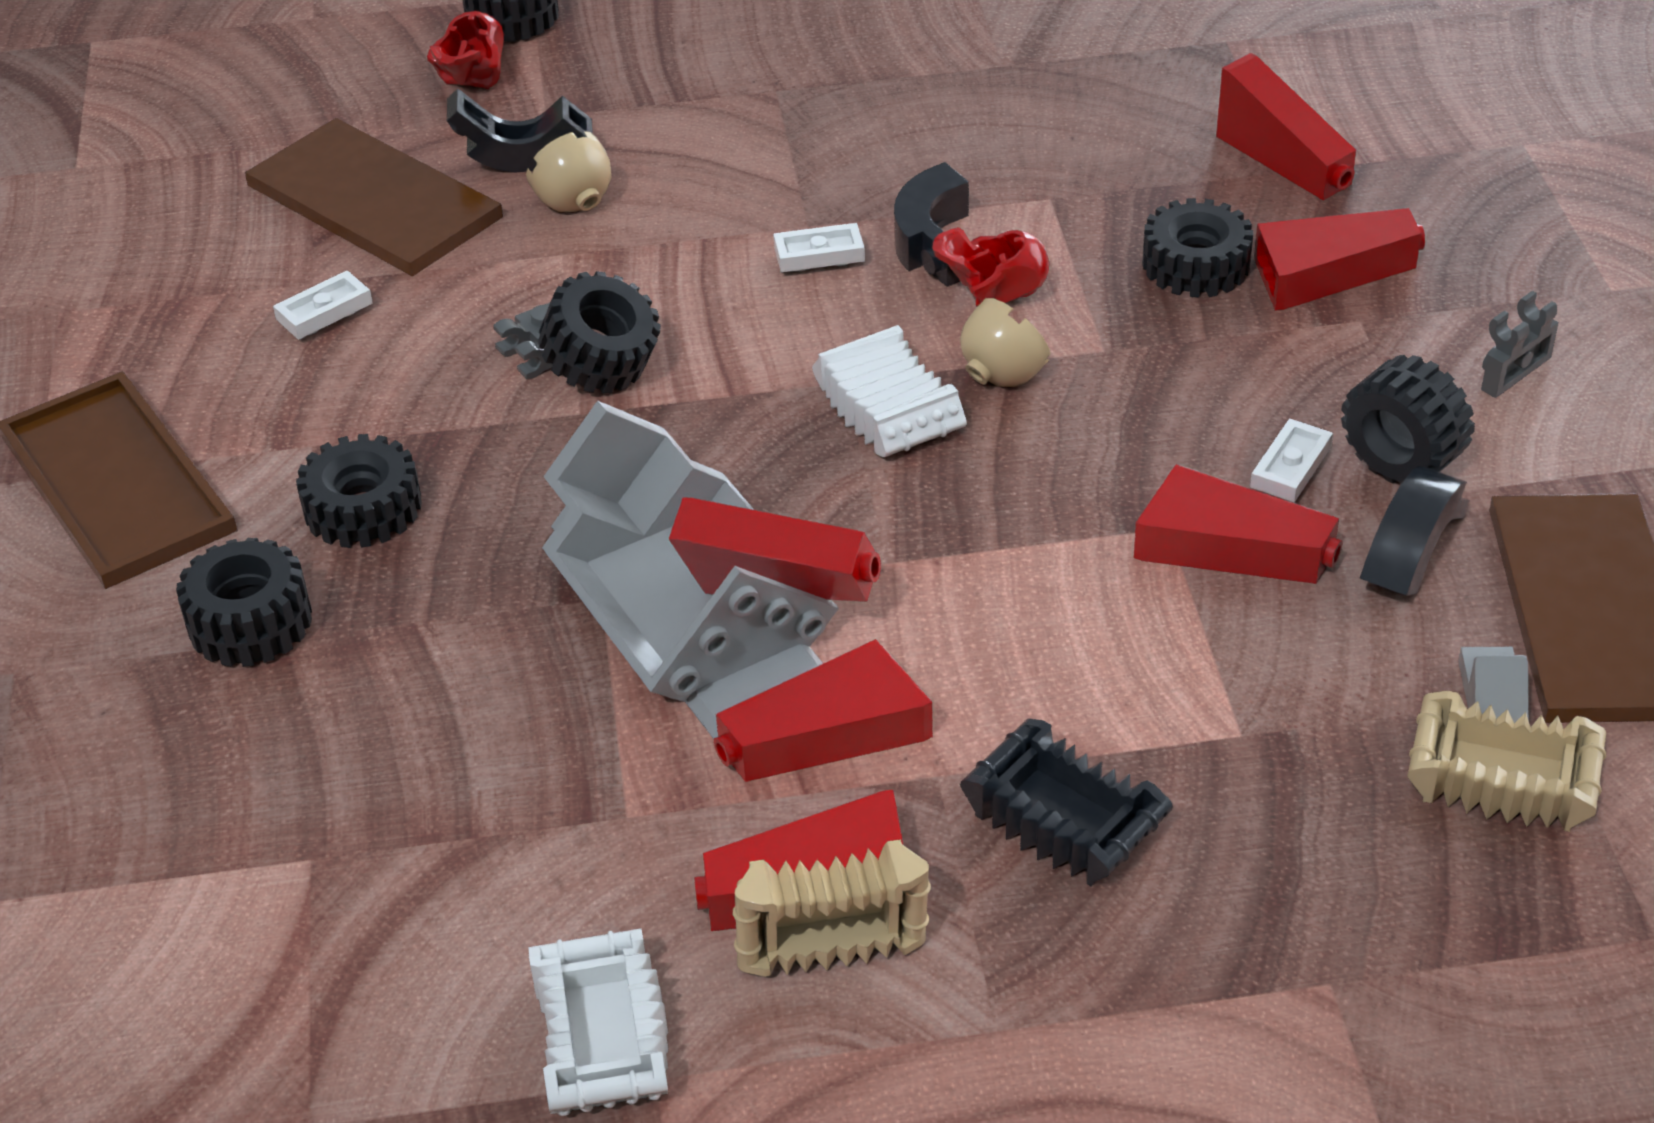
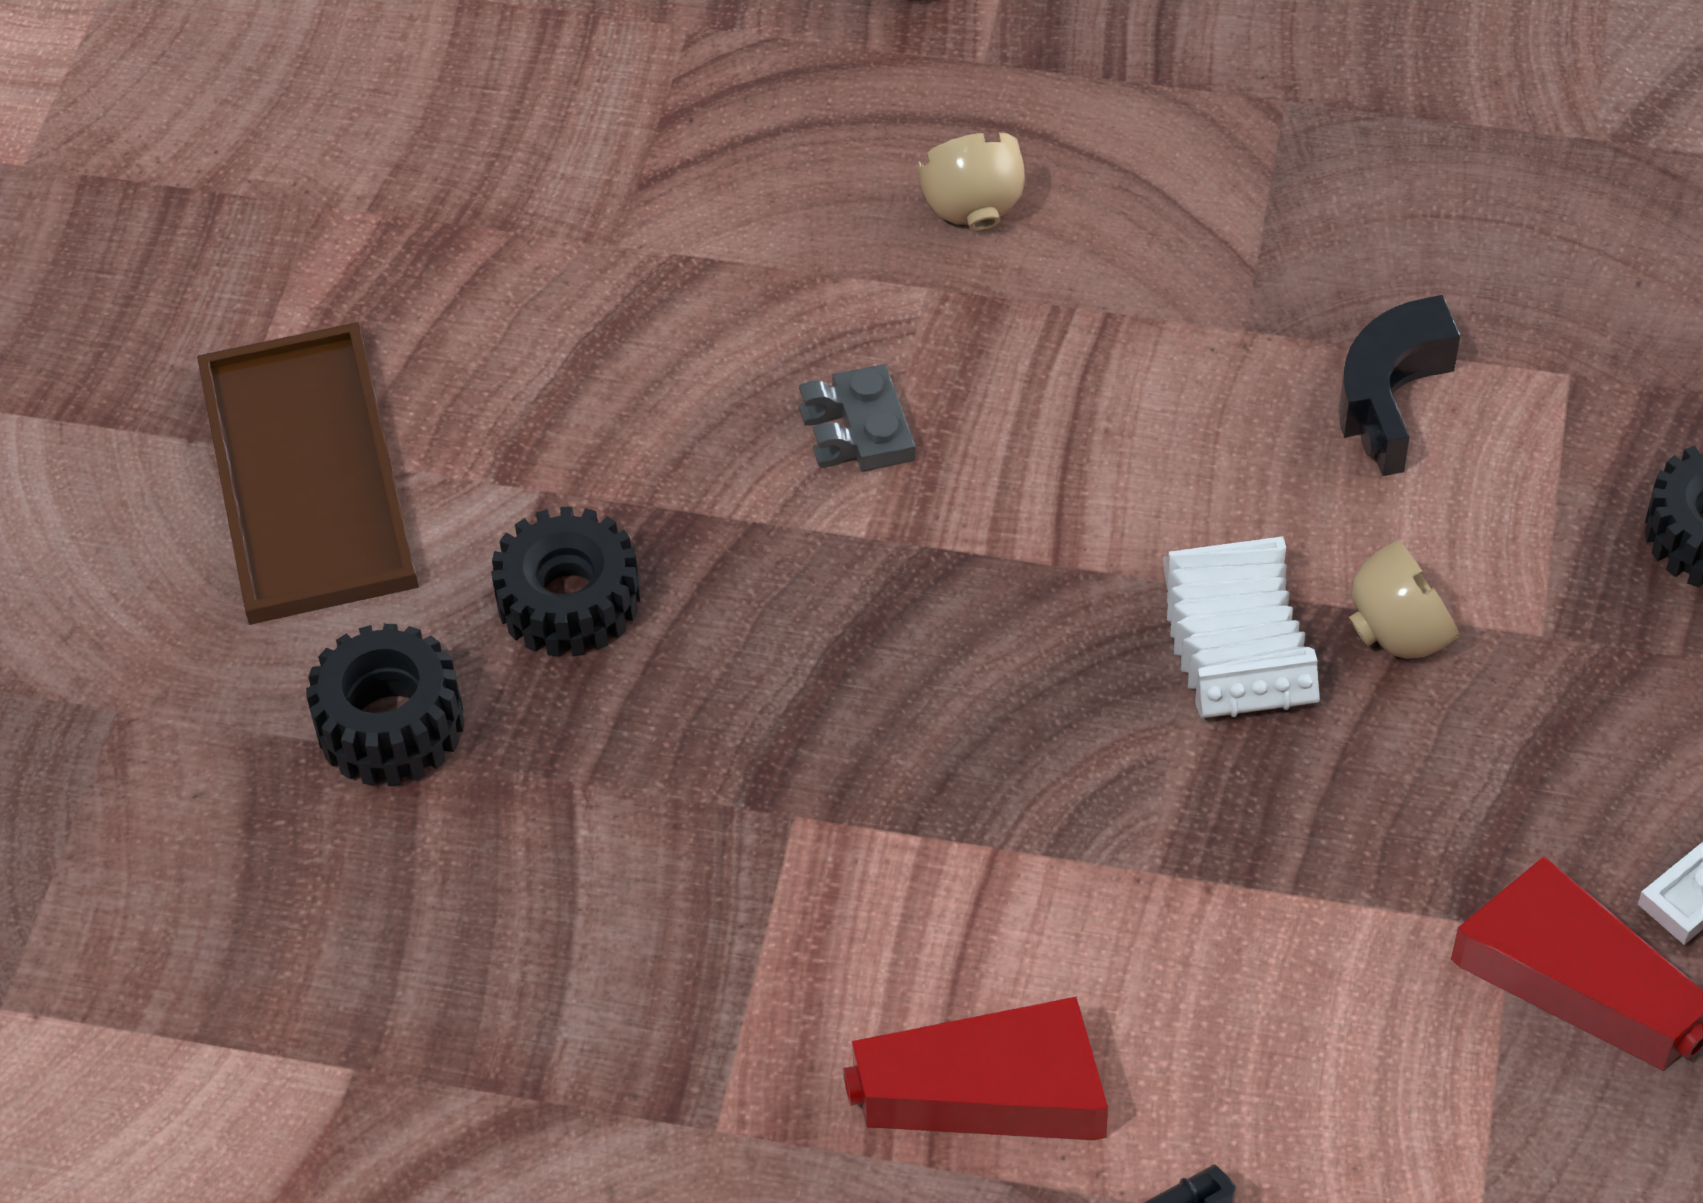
camera: 20 degrees right, 10 degrees up
reddish brown tile [245,118,503,277] -> none
white plate [273,271,373,340] -> none
black arch [446,89,593,173] -> none
black tyre [538,271,661,394] -> none
light grey panel [542,401,839,739] -> none
red slope [669,497,881,602] -> none
white plate [773,223,865,272] -> none
red head [932,227,1050,307] -> none

